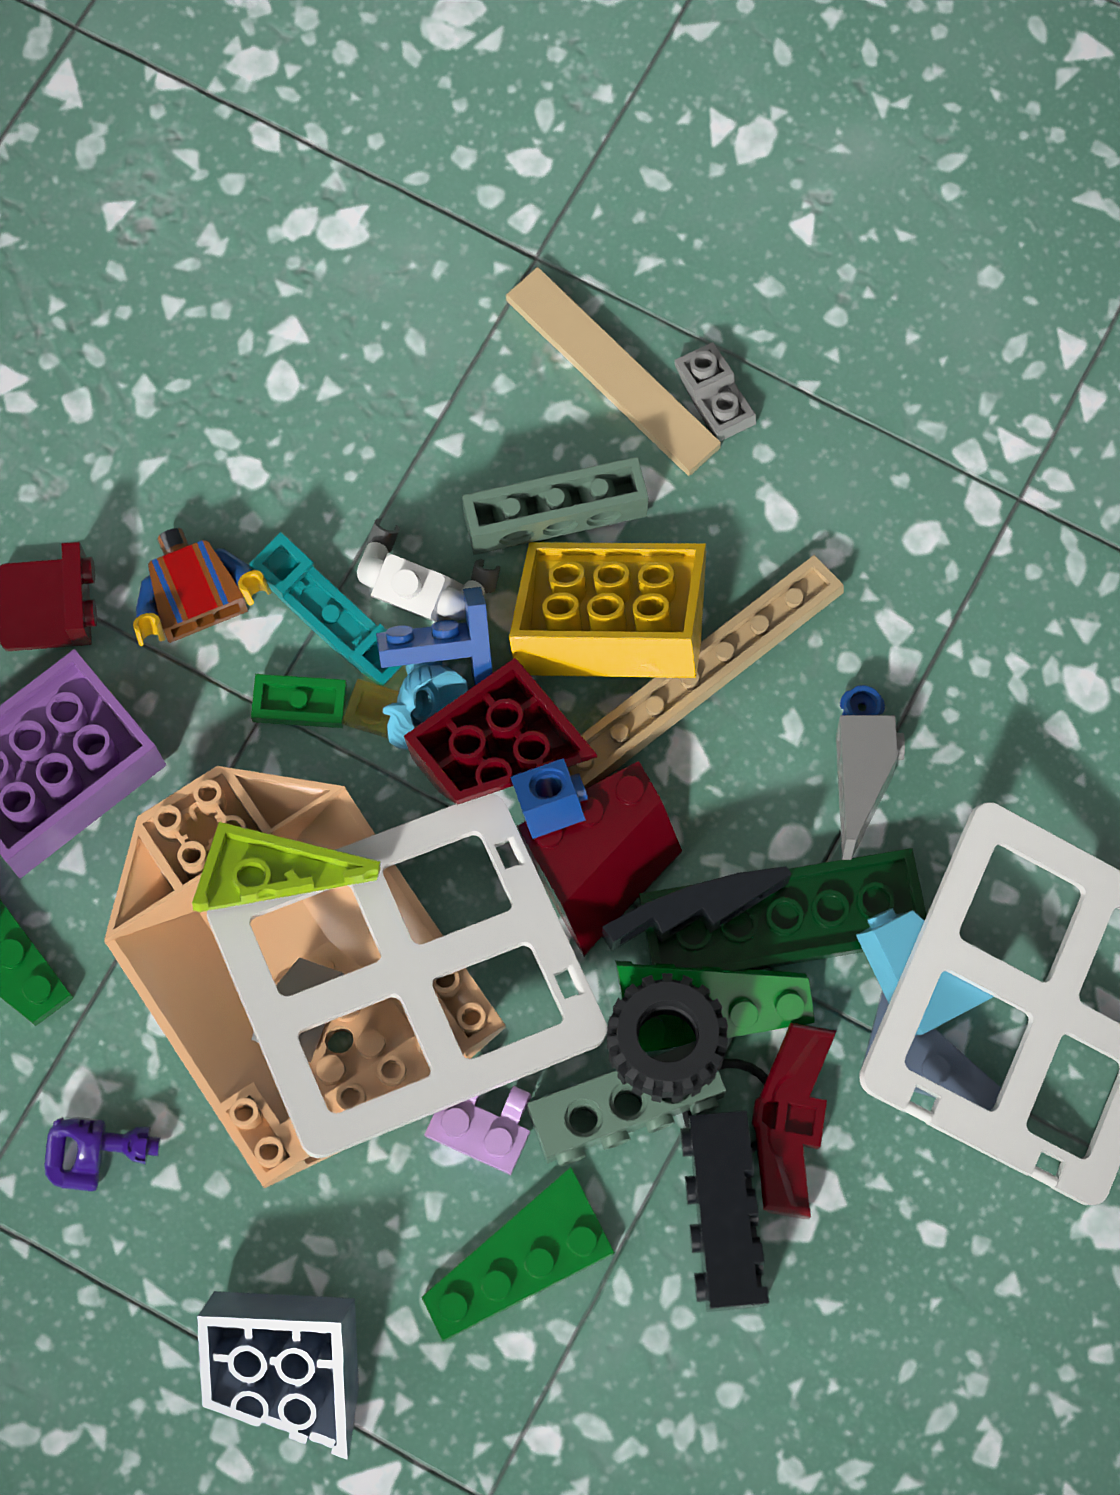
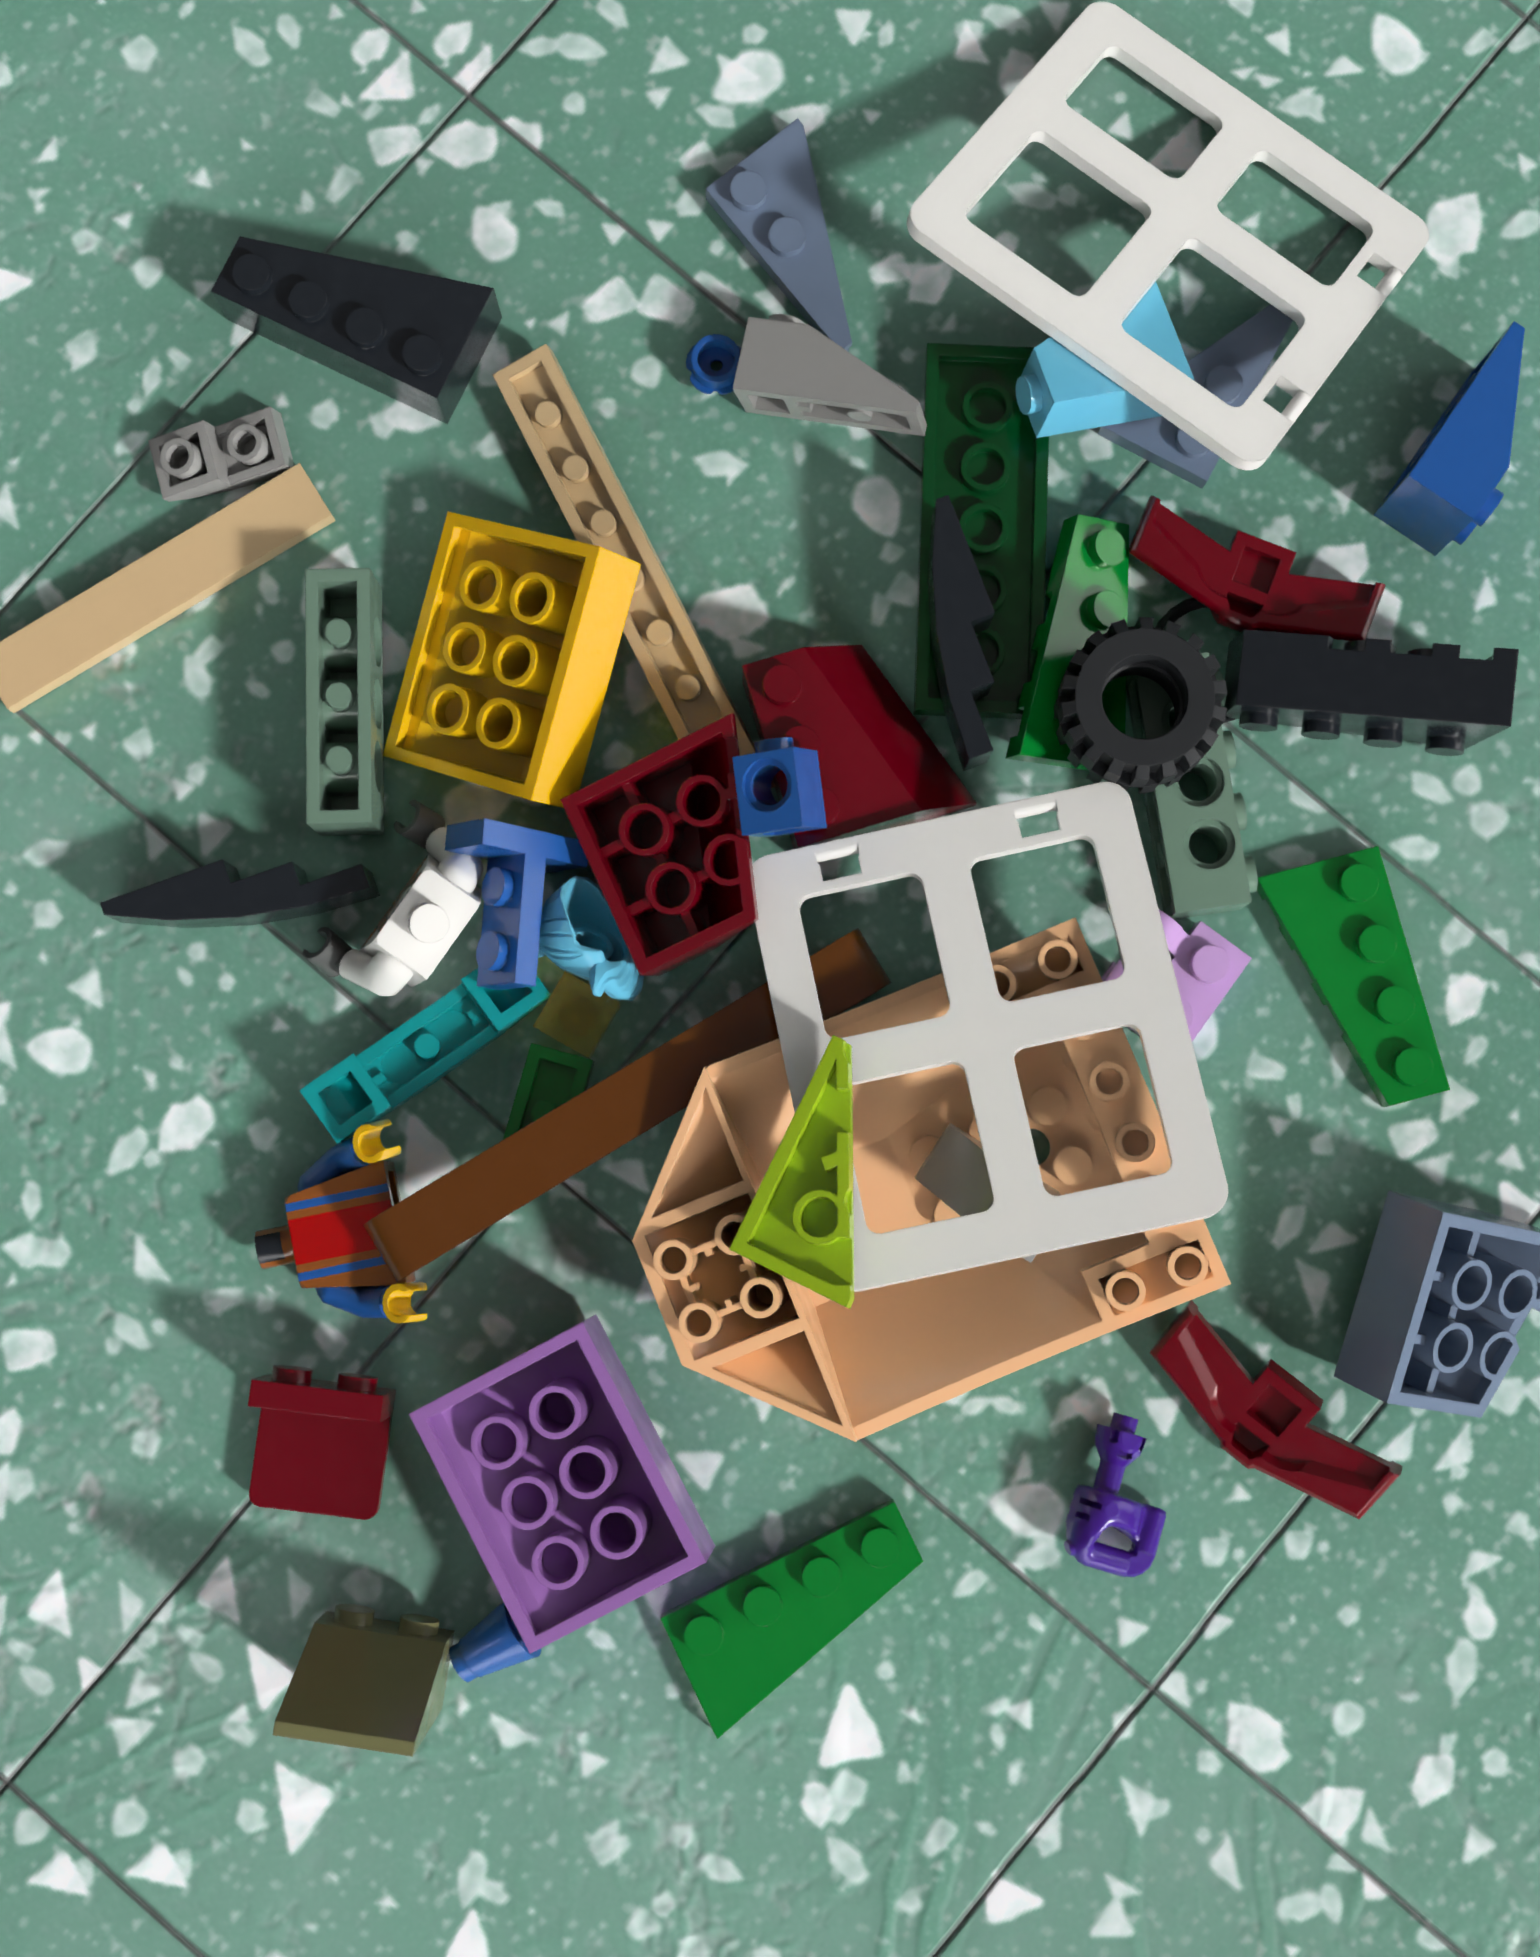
camera: 80 degrees left, 10 degrees up
none -> black slope [100,859,380,928]
none -> black wedge [211,236,502,424]
none -> reddish brown beam [363,928,891,1282]
none -> sand blue wing [705,118,852,352]
none -> dark red plate [1149,1300,1403,1520]
none -> blue slope [1374,321,1525,556]

